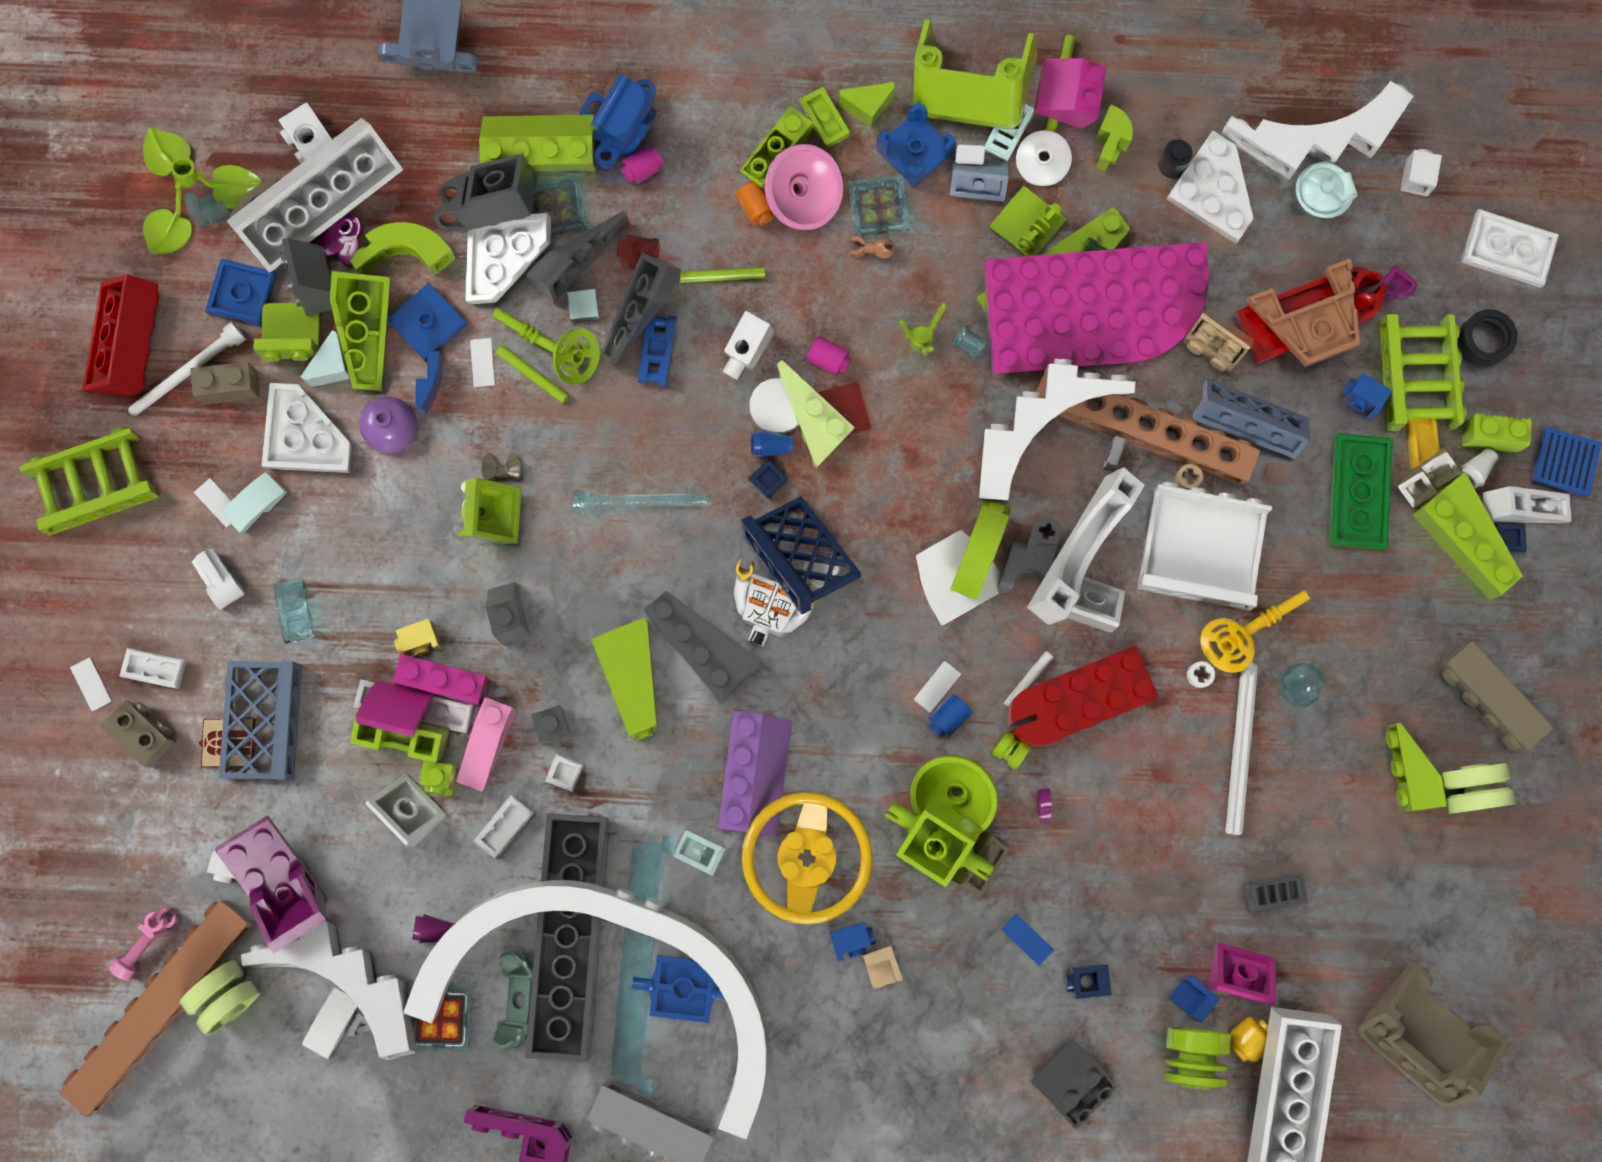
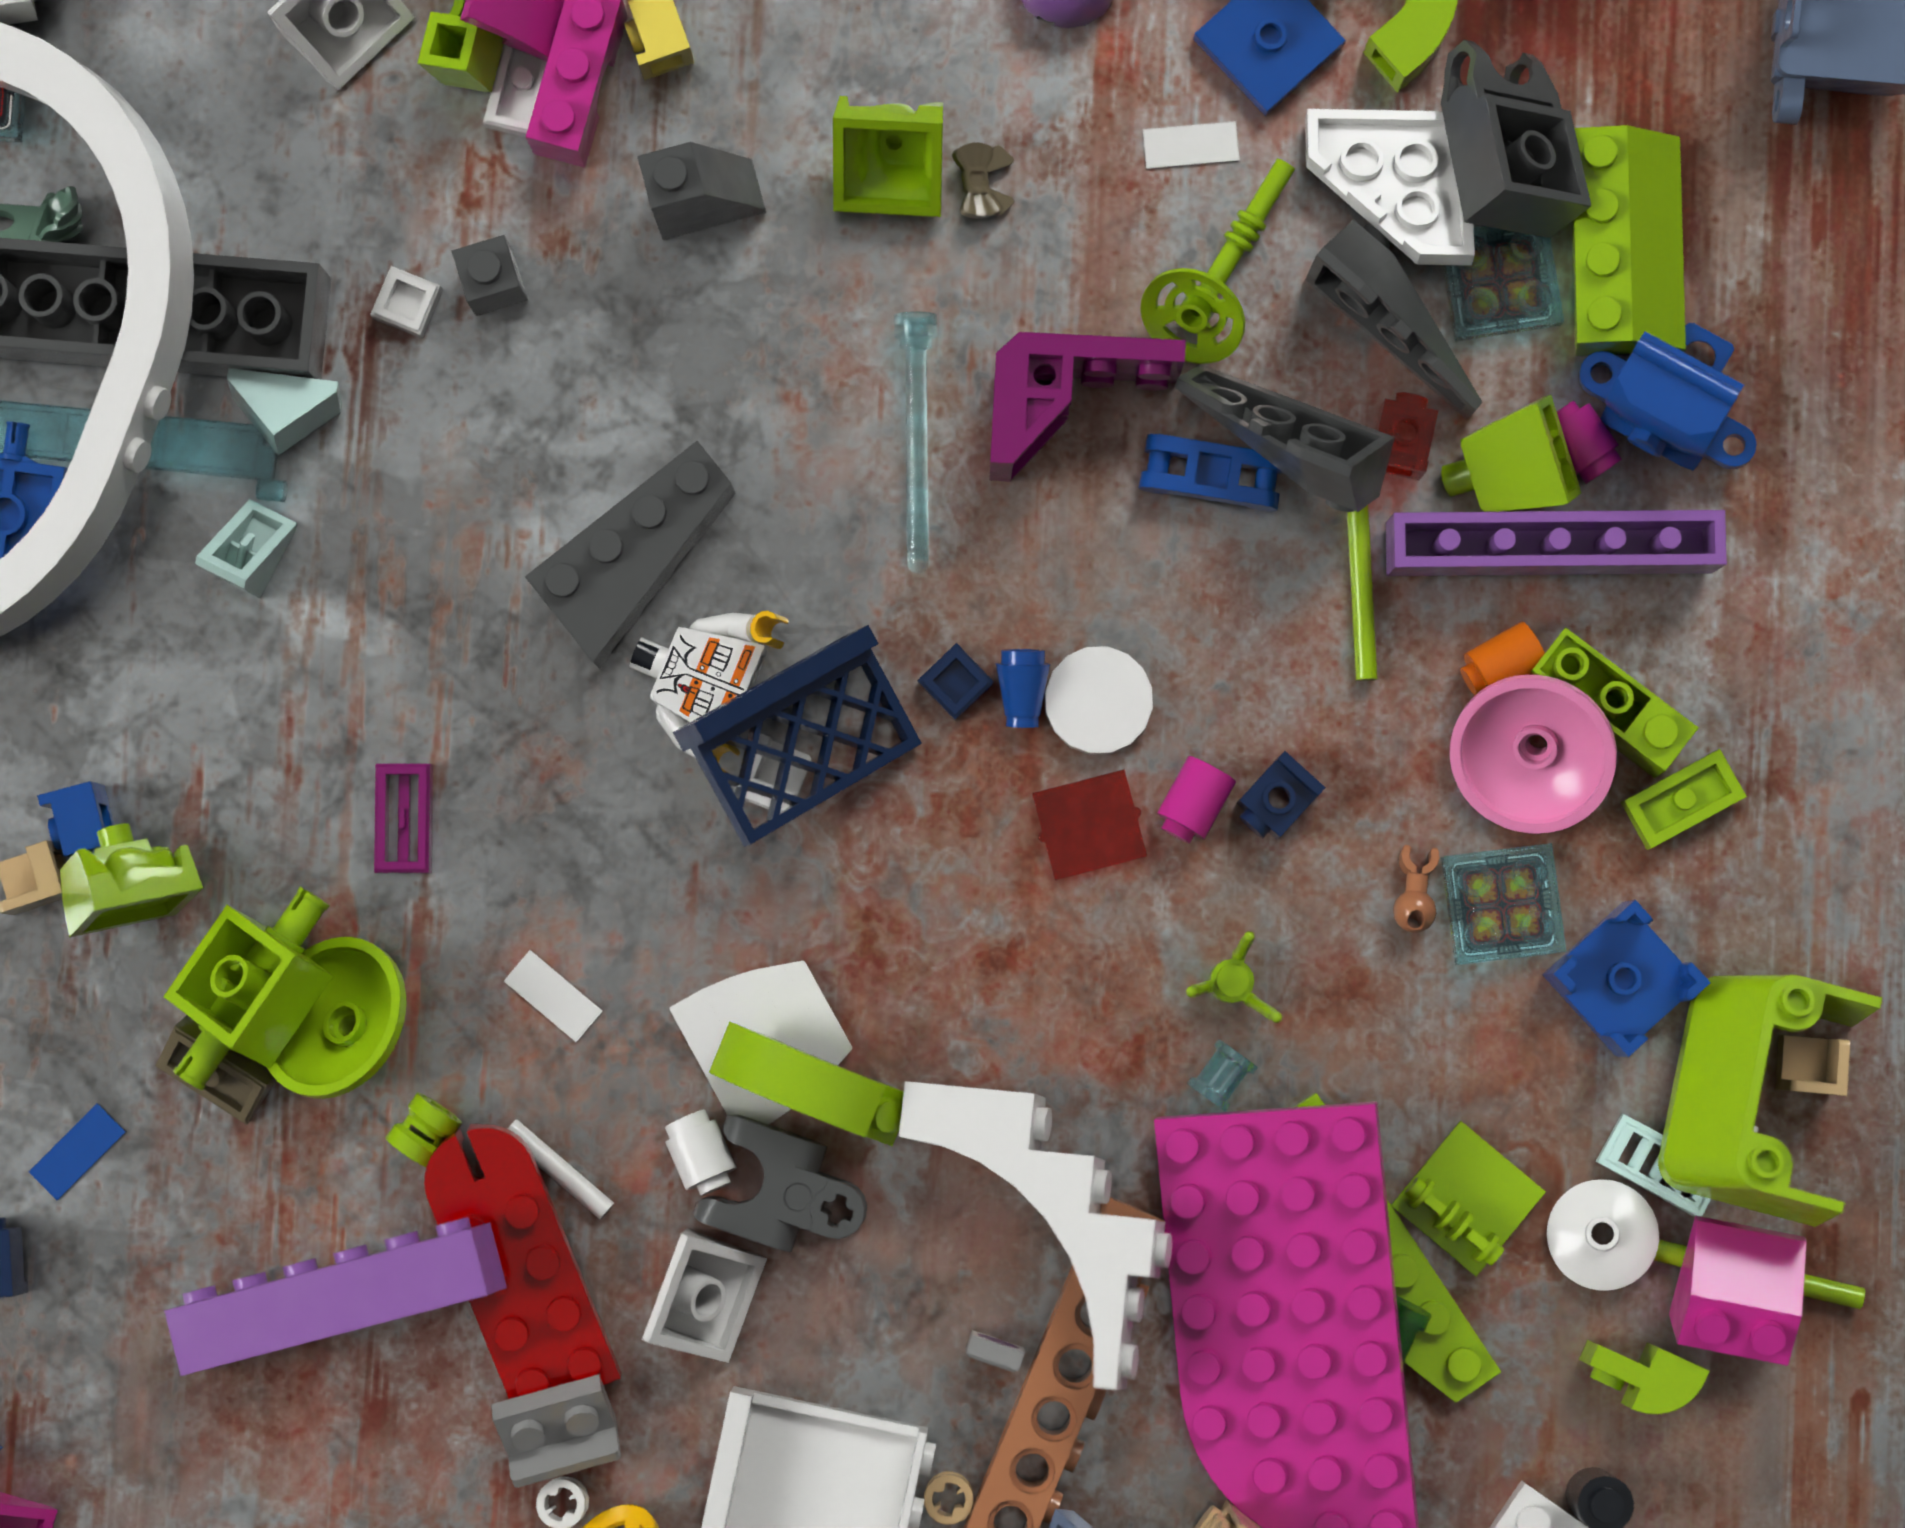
camera: 95 degrees right, 5 degrees up
magenta cone [412,914,454,944] -> none
blue slope [415,351,444,414] -> none
lime brick [419,761,458,796] -> none
bright pink slope [456,697,517,792] -> none
white plate [473,795,535,860] -> none
lime bar [496,345,569,404] -> none
light aqua tile [567,289,599,322] -> none
lime slope [591,617,658,741] -> none
medium lavender slope [718,711,792,837] -> none
white torso [722,310,775,380] -> none
yellow piece [742,792,873,924] -> none
yellowish green wing [777,360,855,469] -> none
lime slope [838,82,895,128] -> none
blue brick [928,693,973,738] -> none
sand blue panel [949,157,1009,202] -> none
white slope [955,144,985,165] -> none
white arch [1027,467,1145,625] -> none
magenta tile [1036,788,1051,823] -> none
none -> lime brick [60,823,203,938]
none -> medium lavender brick [164,1217,507,1376]
none -> light aqua slope [227,368,342,456]
none -> magenta tile [374,764,433,874]
none -> light grey bracket [491,1374,621,1488]
none -> white brick [665,1109,737,1196]
none -> magenta bracket [989,332,1186,482]
none -> dark blue brick [1236,751,1326,839]
none -> medium lavender brick [1386,510,1727,576]
none -> lime torso [1441,395,1582,512]
none -> tan panel [1775,1035,1851,1096]

